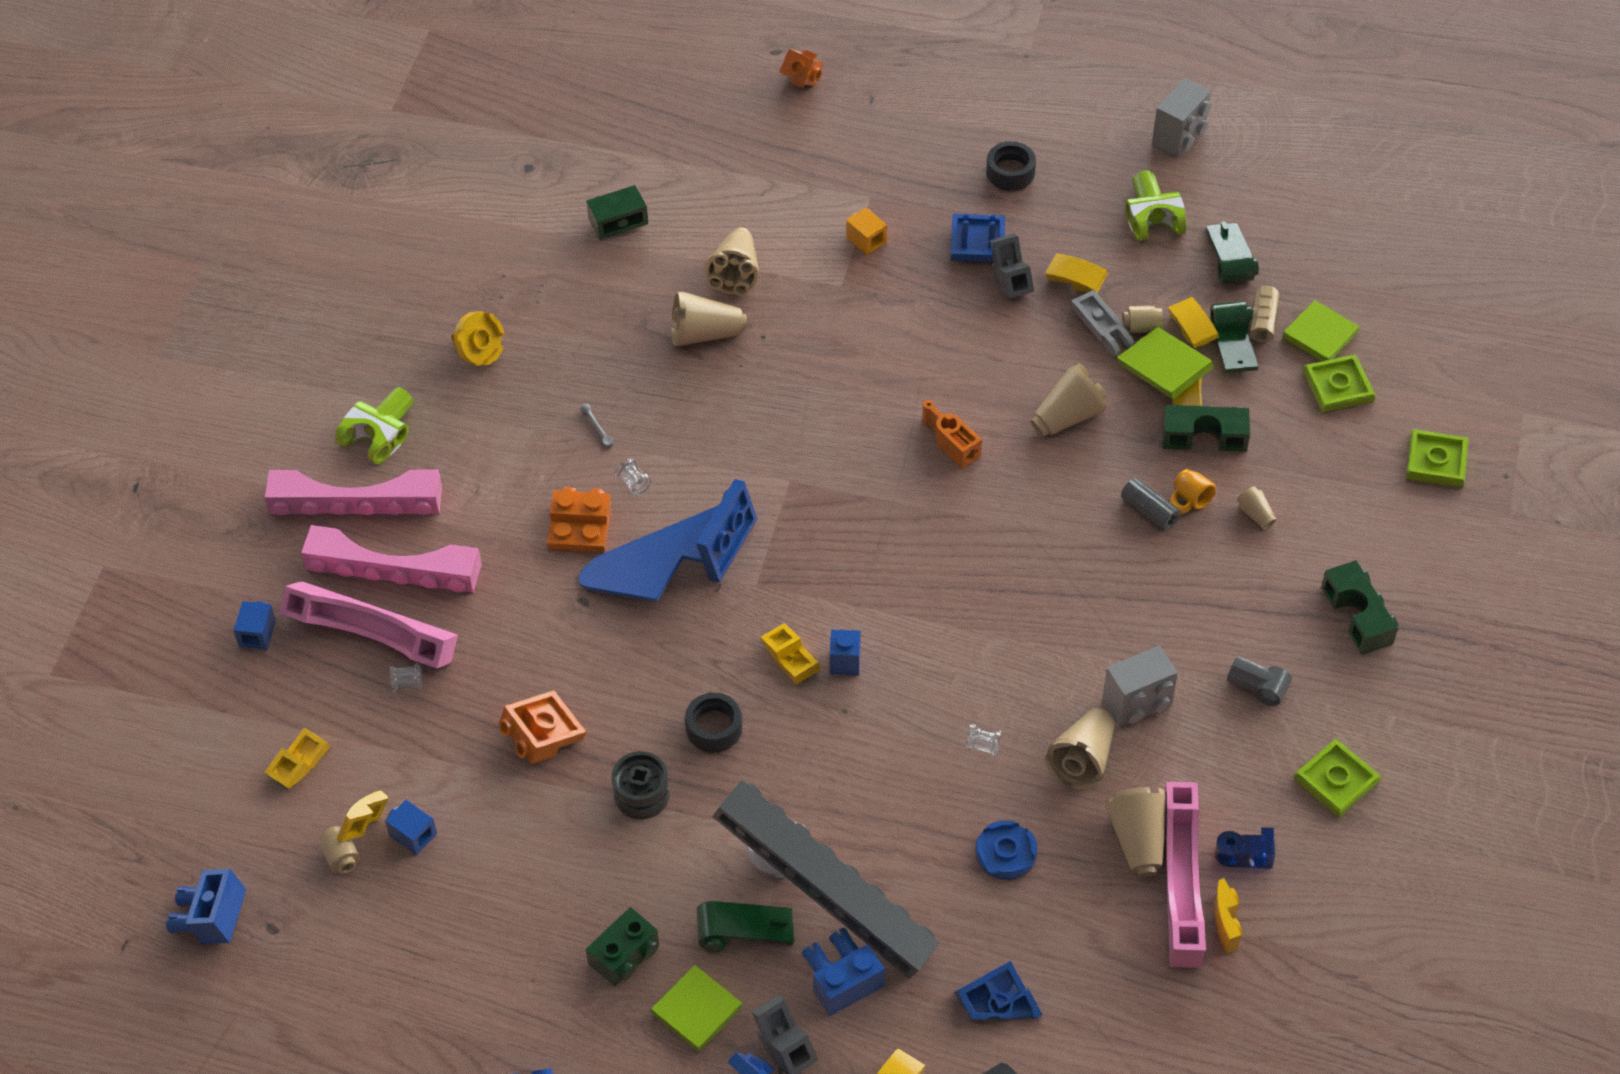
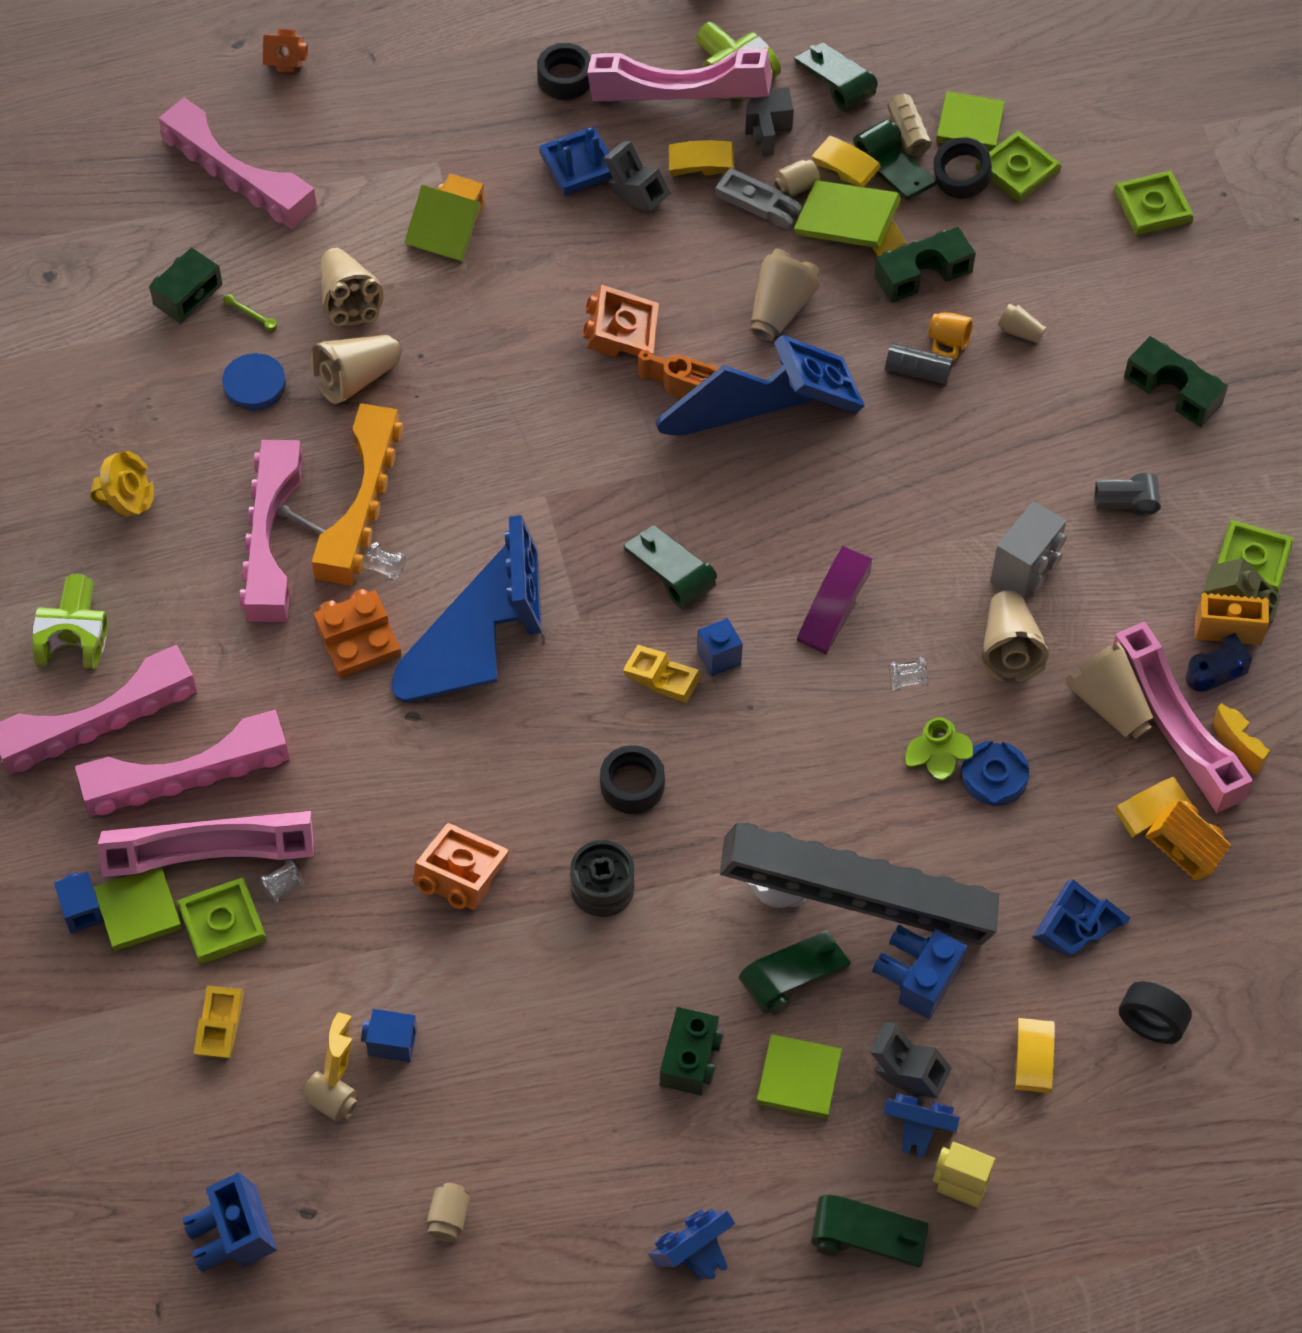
camera: 30 degrees left, 5 degrees up
none -> lime tile [94,867,182,952]
none -> bright pink arch [159,97,317,229]
none -> lime tile [177,877,267,965]
none -> blue tile [222,353,286,411]
none -> lime hinge [223,294,277,332]
none -> bright pink arch [240,440,303,623]
none -> light orange arch [312,403,404,586]
none -> lime tile [404,184,481,262]
none -> tan brick [426,1183,471,1242]
none -> orange plate [582,285,659,357]
none -> bright pink arch [587,49,772,102]
none -> door [623,525,717,609]
none -> blue piece [656,335,865,436]
none -> dark grey brick [745,87,794,156]
none -> magenta slope [797,546,872,654]
none -> lime plate [905,717,973,781]
none -> black tyre [934,137,992,198]
none -> yellow slope [1113,776,1192,838]
none -> light orange brick [1145,799,1231,881]
none -> light orange brick [1195,592,1269,645]
none -> olive slope [1203,558,1280,623]

